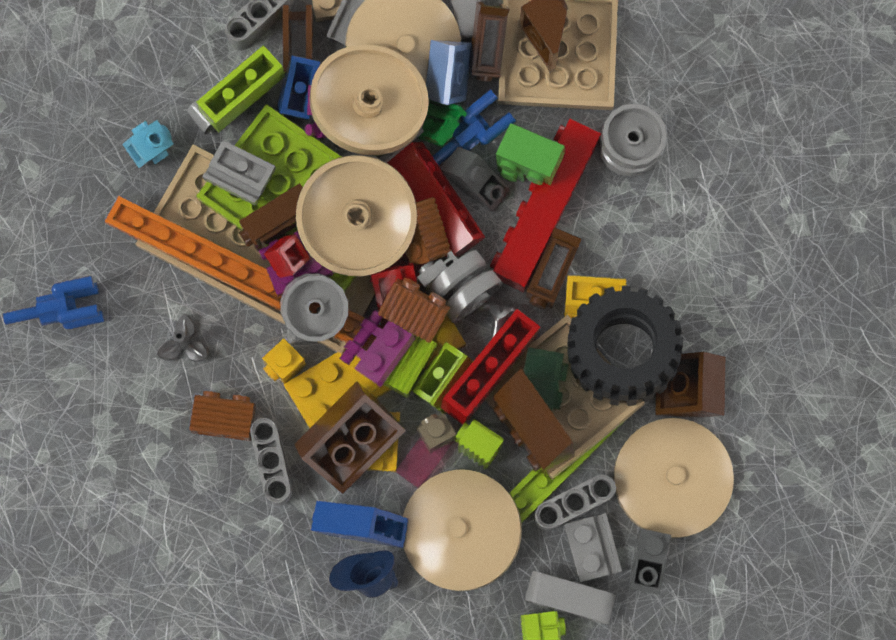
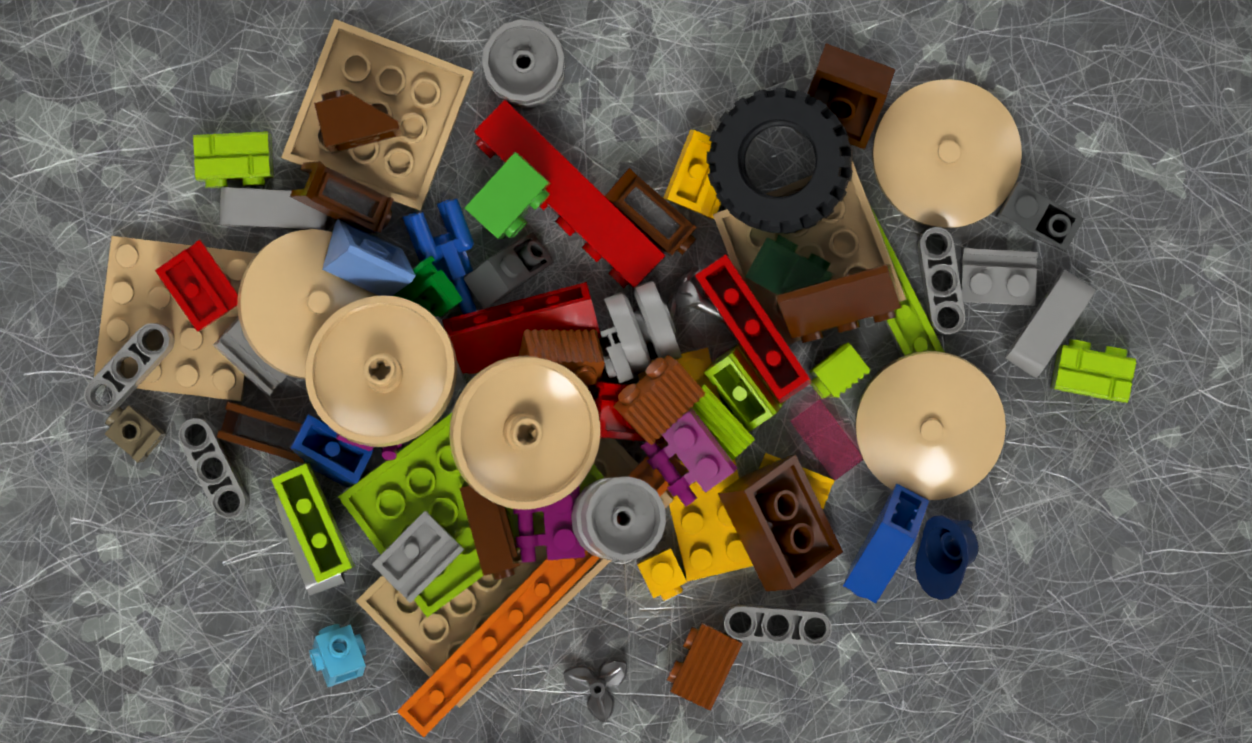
camera: 75 degrees left, 10 degrees up
red slope [264,234,311,278] -> none
dark tan brick [416,413,457,454] -> none

